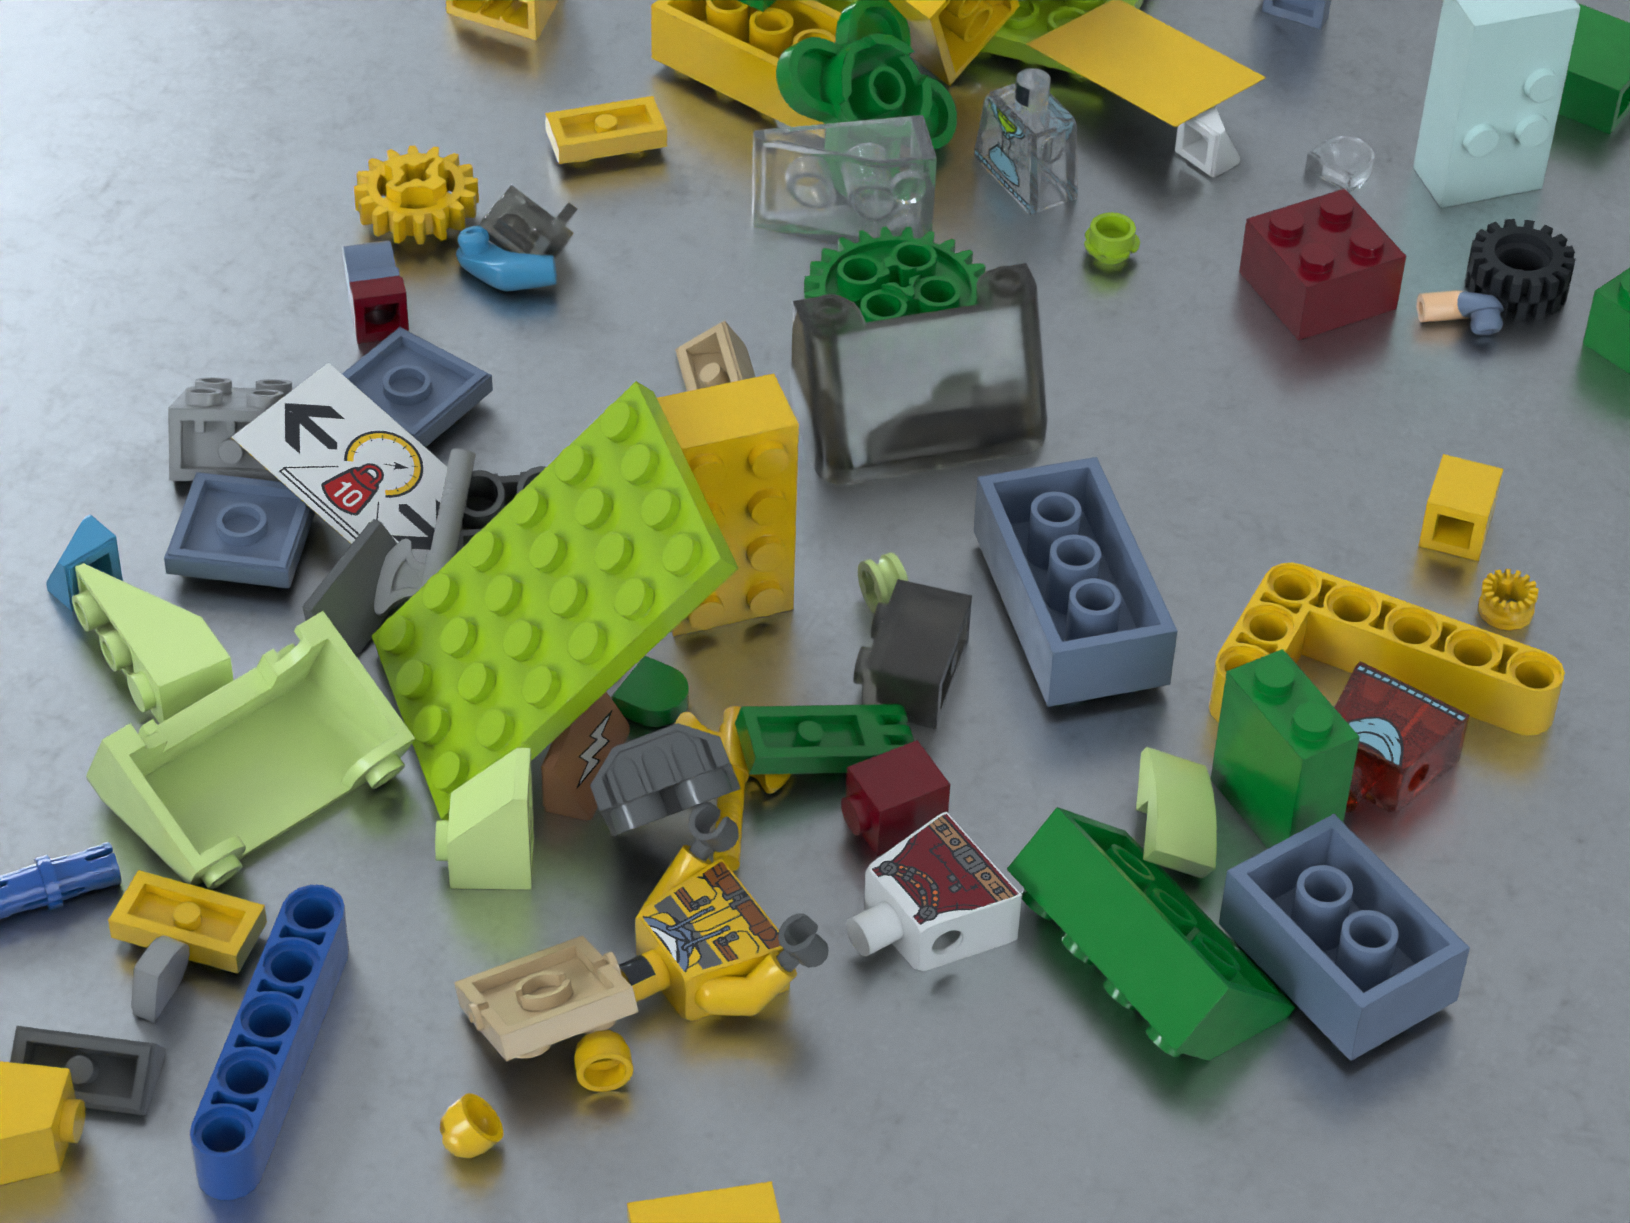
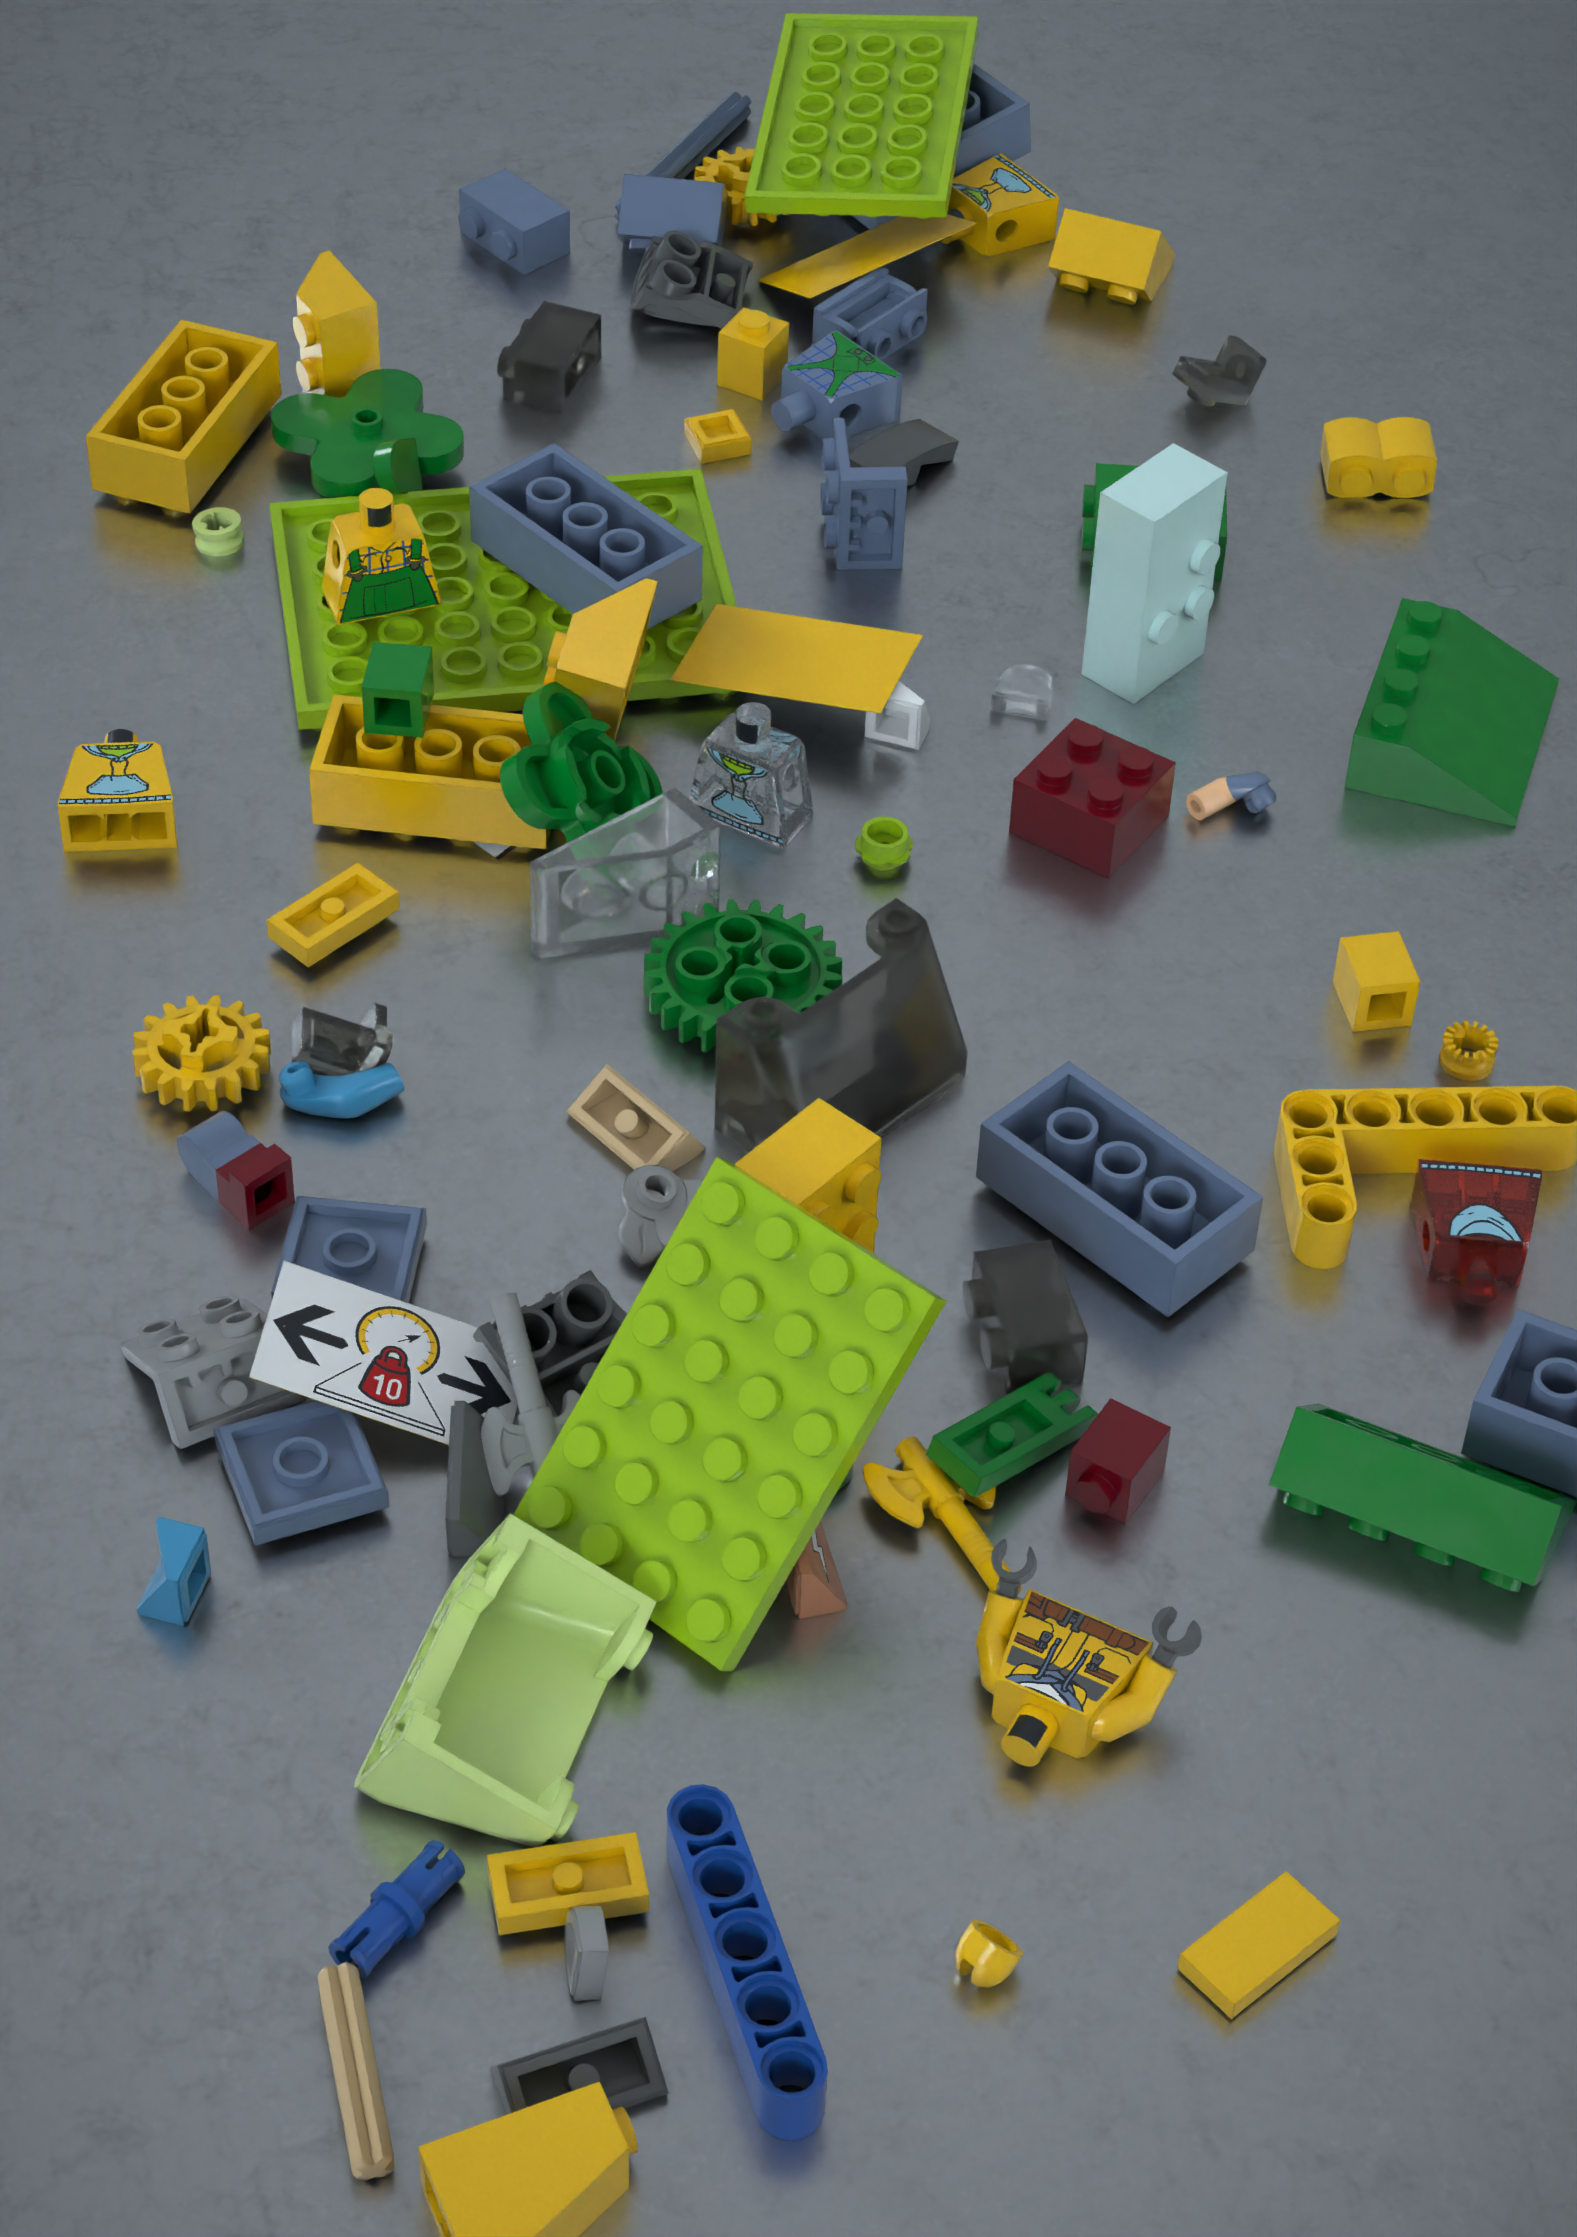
camera: 30 degrees left, 0 degrees up
yellowish green slope [72,563,233,723] -> none
yellowish green slope [435,748,535,890] -> none
tan plate [454,935,638,1061] -> none
yellow hinge [574,1029,633,1092] -> none
dark grey slope [590,723,741,836] -> none
torso [846,812,1022,972] -> none
yellowish green bush [858,552,911,615] -> none
yellowish green slope [1136,747,1217,879] -> none
green brick [1210,649,1360,849] -> none
black tyre [1464,219,1576,321] -> none

